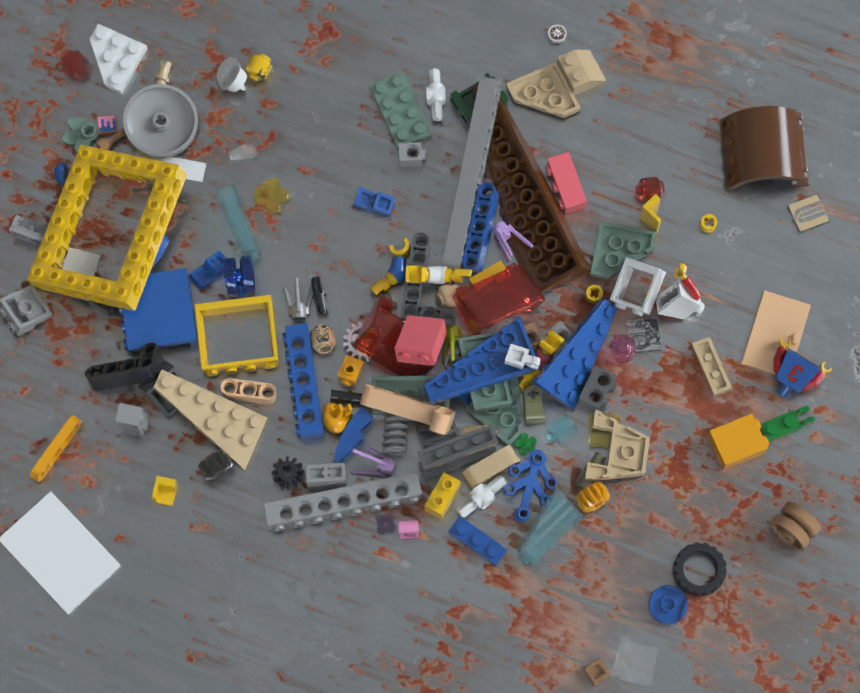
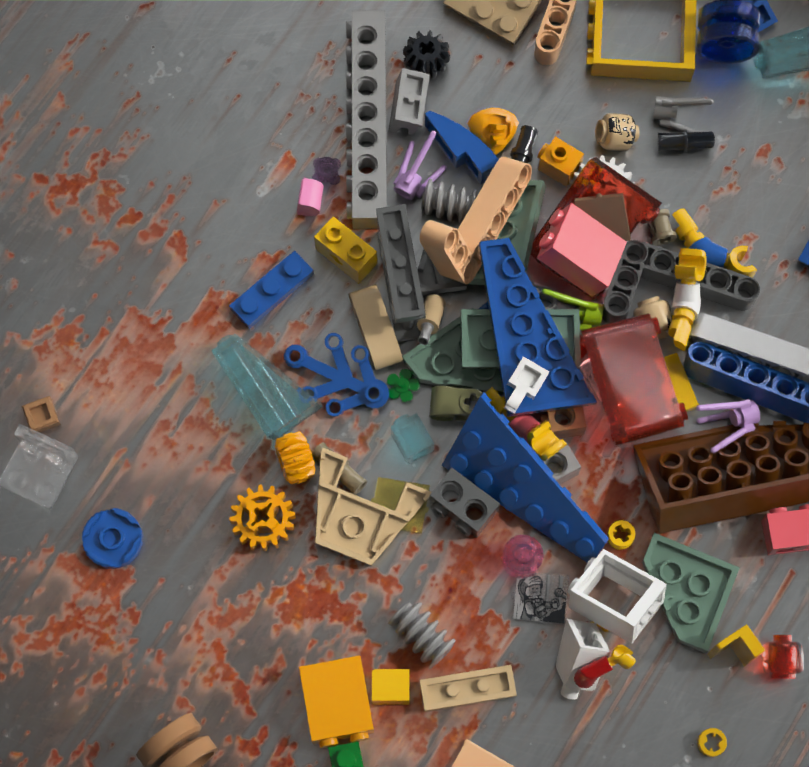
camera: 100 degrees right, 0 degrees up
blue brick [282,323,325,441] -> none
white axle [457,475,507,518] -> none
black tyre [673,542,727,597] -> none
none -> light orange gear [229,484,296,551]
none -> yellow panel [372,669,409,705]
none -> light grey piece [388,602,456,669]
none -> dark tan piece [575,193,631,241]

